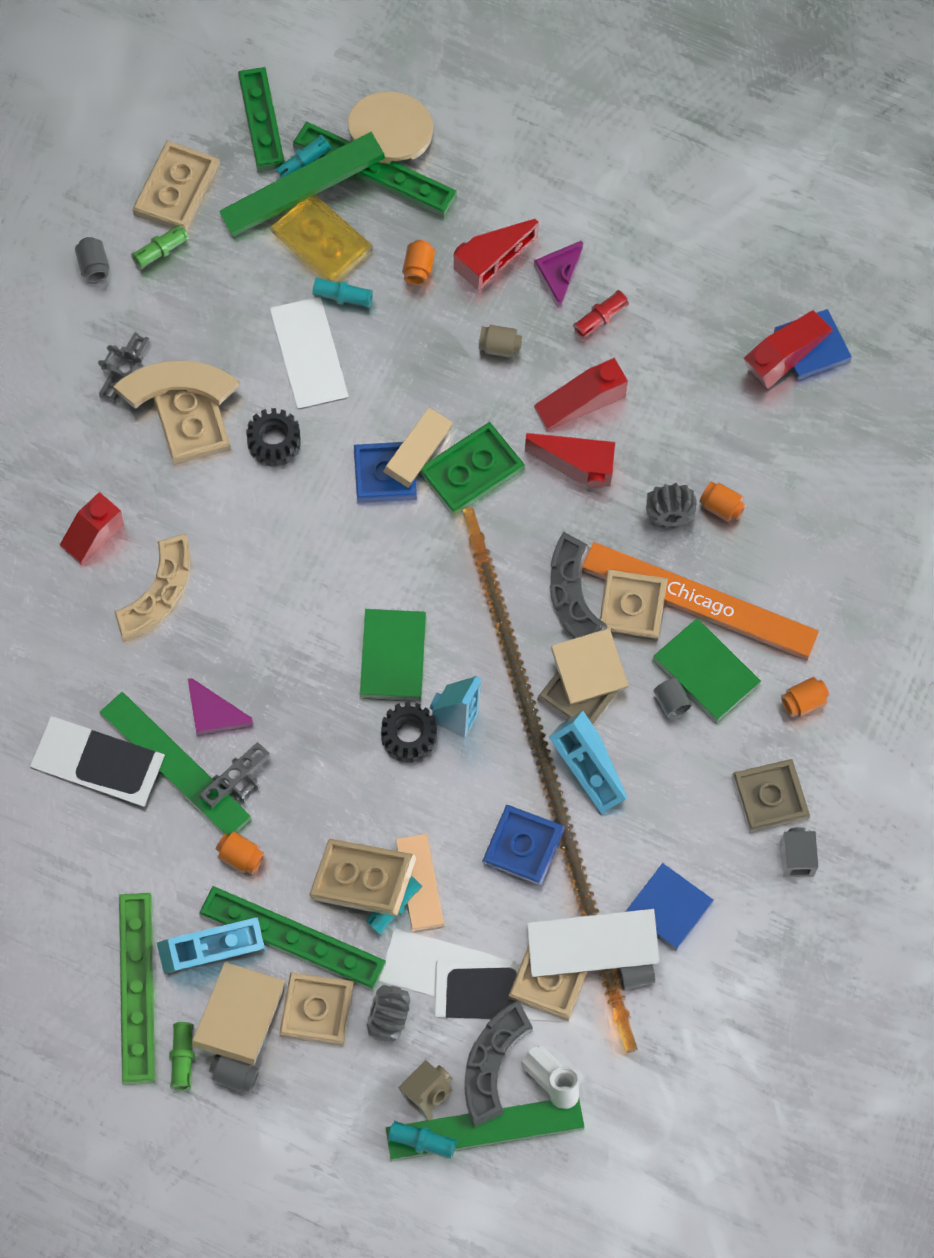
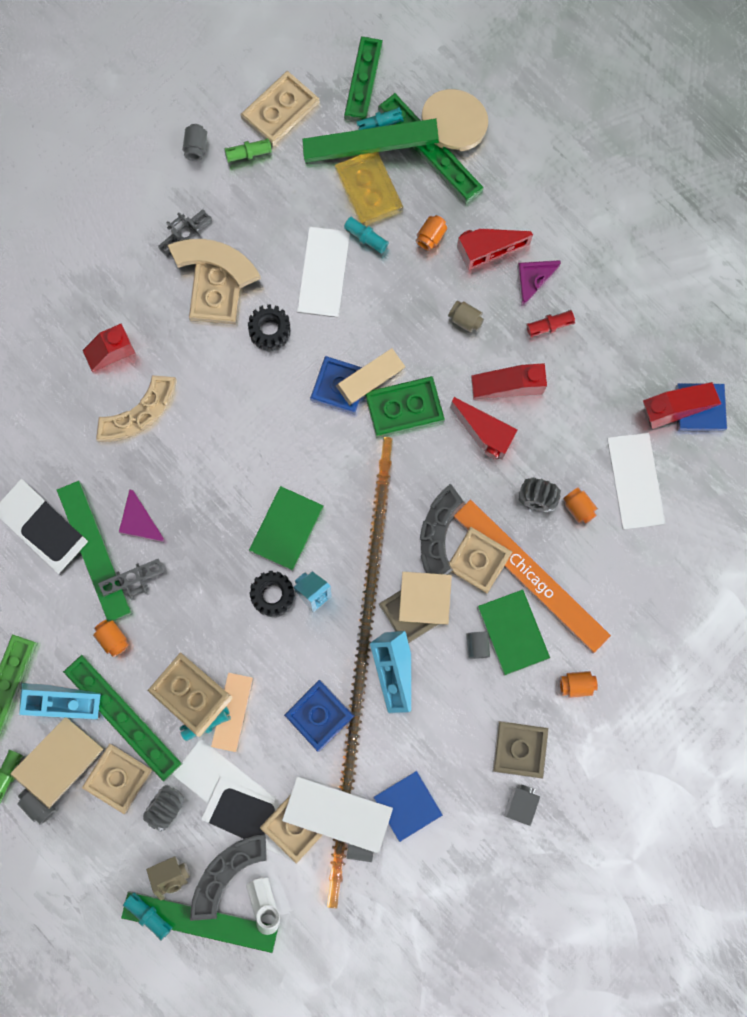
camera: 20 degrees right, 10 degrees up
none -> white sticker [607,433,665,529]

